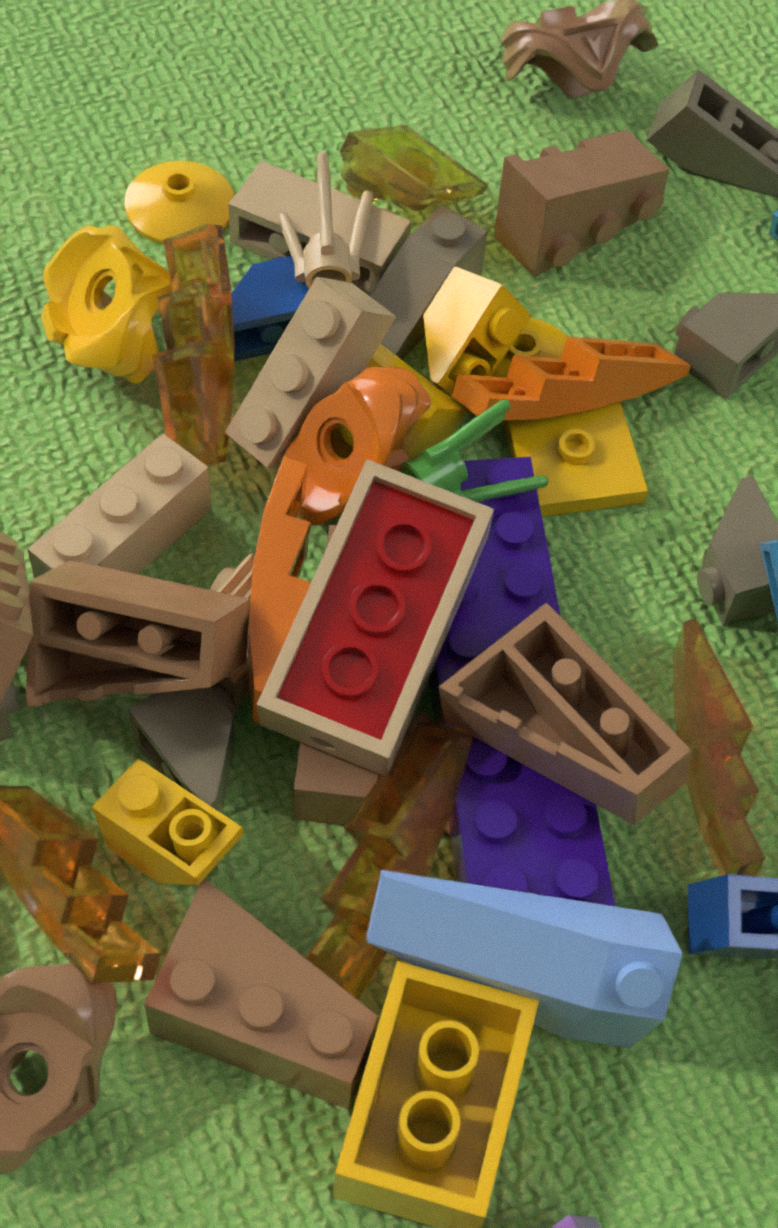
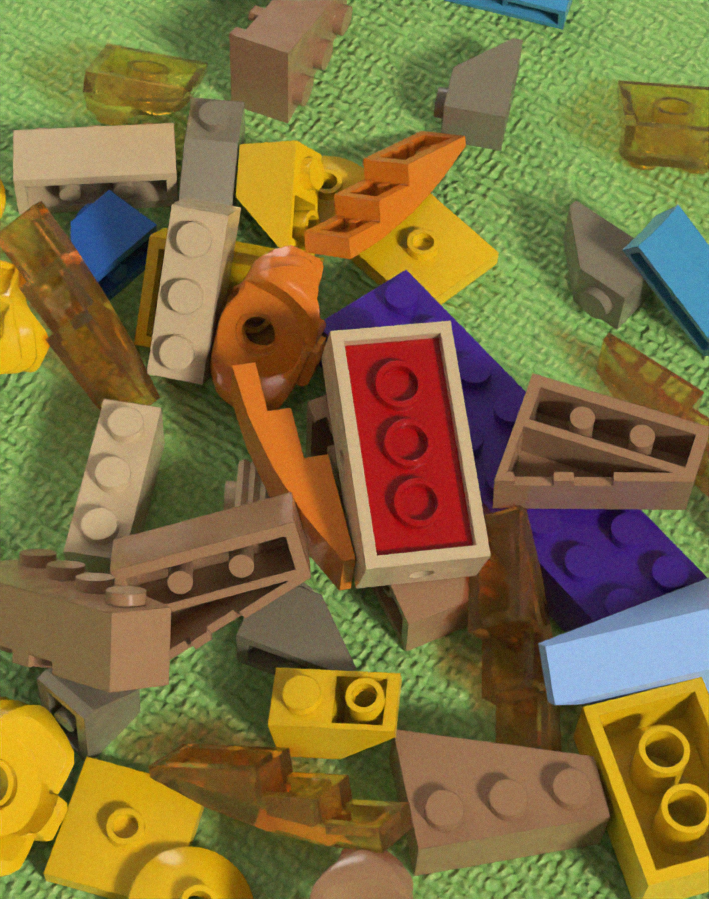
camera: 30 degrees left, 0 degrees up
tan plant [278,152,373,288] -> none
bright green plant [401,399,548,502] -> none

